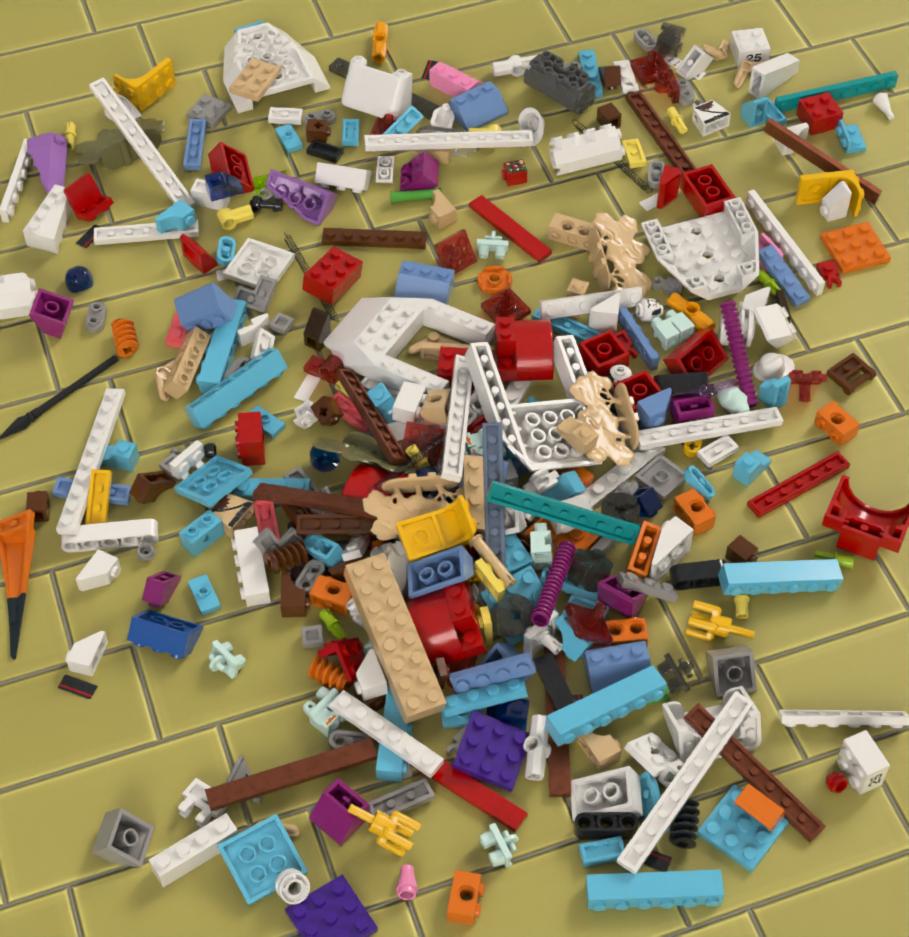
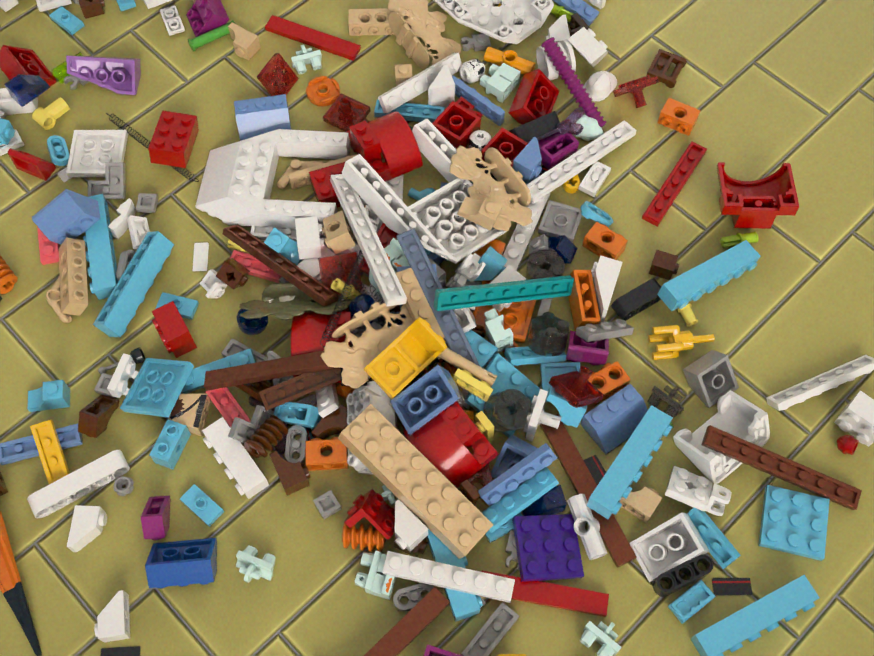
camera: 25 degrees left, 10 degrees up
white plate [56,388,126,535] -> none
black bar [249,196,282,213] -> none
dark brown slope [303,307,331,352] -> none
clear red plate [303,354,344,385] -> none
black tile [306,139,344,163] -> none
white slope [315,162,374,194] -> none
lime axle [319,608,349,640] -> none
reddish brown plate [322,228,427,249] -> none
magenta piece [531,541,576,627] -> none
black tile [533,652,575,711] -> none
white plate [617,691,754,875] -> none
black piece [669,799,700,849] -> none
medium azure arch [732,450,771,487] -> none
orange hinge [734,783,785,832] -> none
medium azure arch [758,375,791,408] -> none

